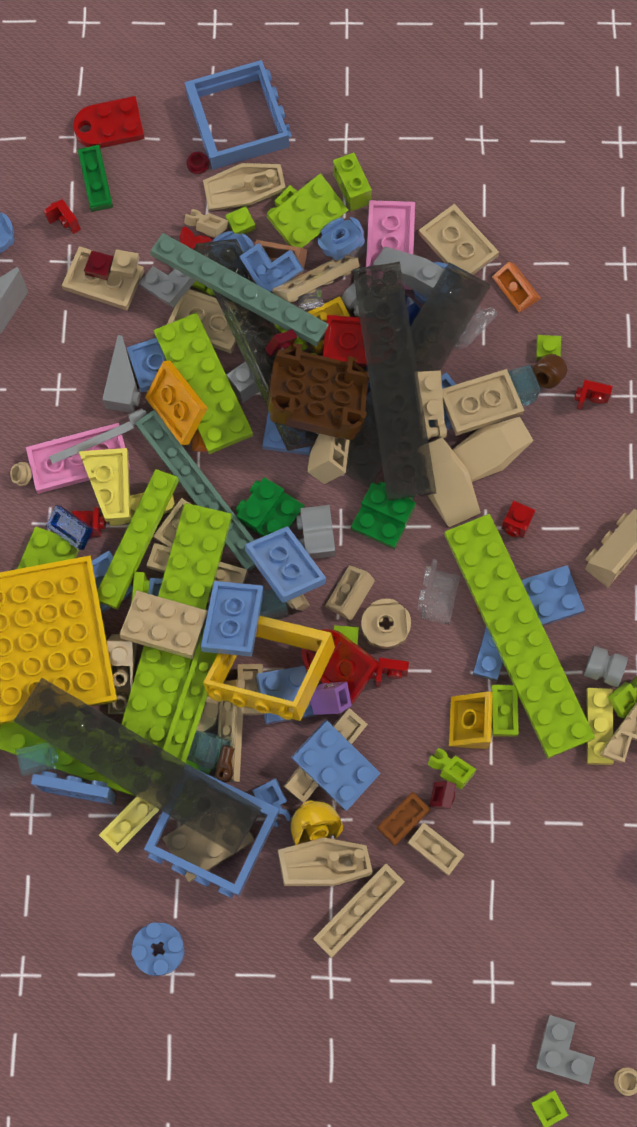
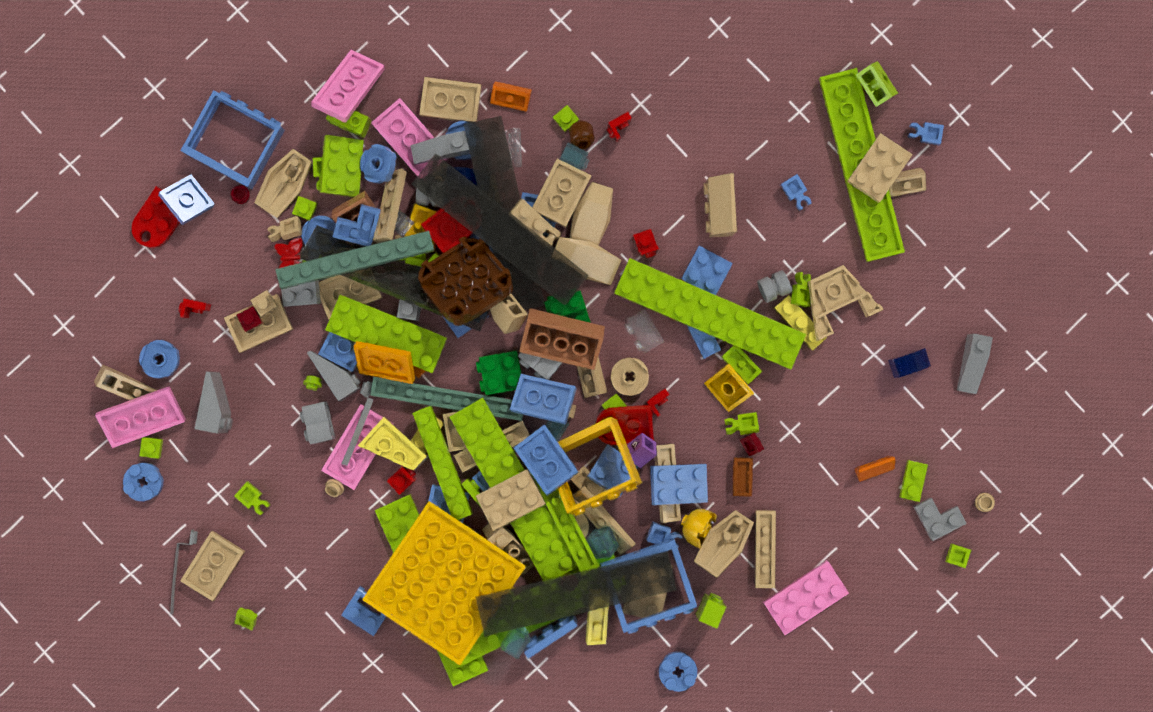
camera: 50 degrees left, 15 degrees up
clear blue tile [46,505,94,550] -> none
green tile [77,145,113,212] -> none
reddish brown arm [216,745,235,783] -> none
dark red plate [265,329,297,356] -> none
tan plate [408,822,464,876] -> none
none -> plate [159,174,215,225]
none -> light grey brick [300,402,335,444]
none -> lime plate [303,376,323,391]
none -> bright pink plate [311,50,384,123]
none -> nougat slope [519,308,605,370]
none -> lime brick [696,593,726,629]
none -> bright pink plate [763,560,849,635]
none -> orange slope [854,456,896,482]
none -> lime plate [899,460,928,502]

